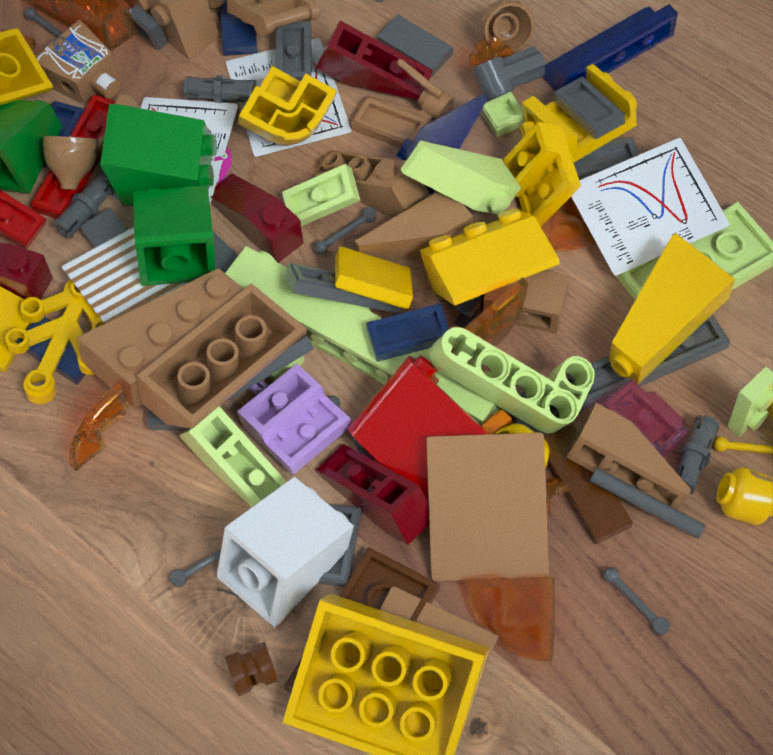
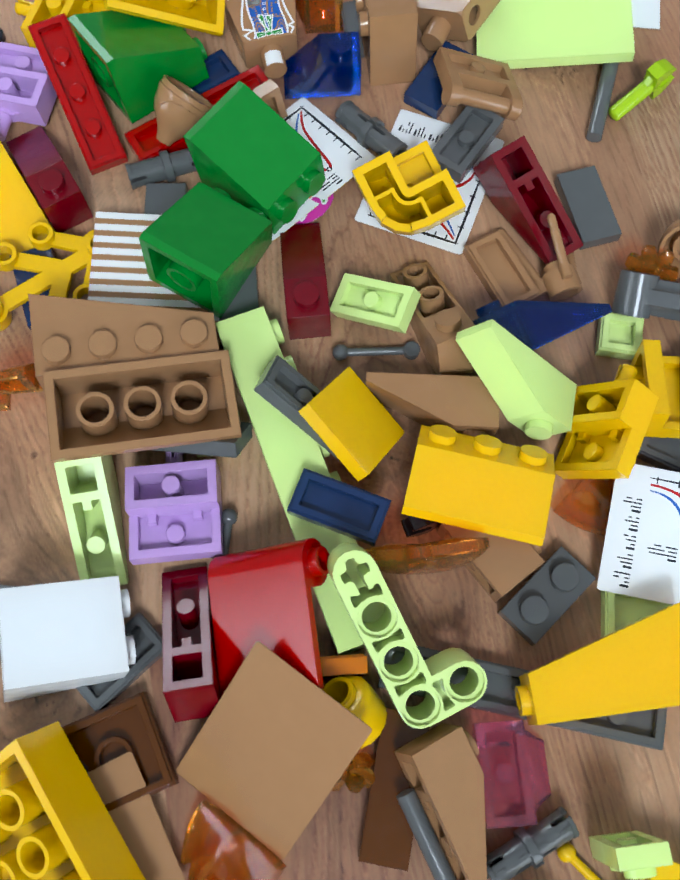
camera: 35 degrees right, 10 degrees up
none -> clear blue slope [284,31,361,99]
none -> dark grey plate [498,546,596,646]

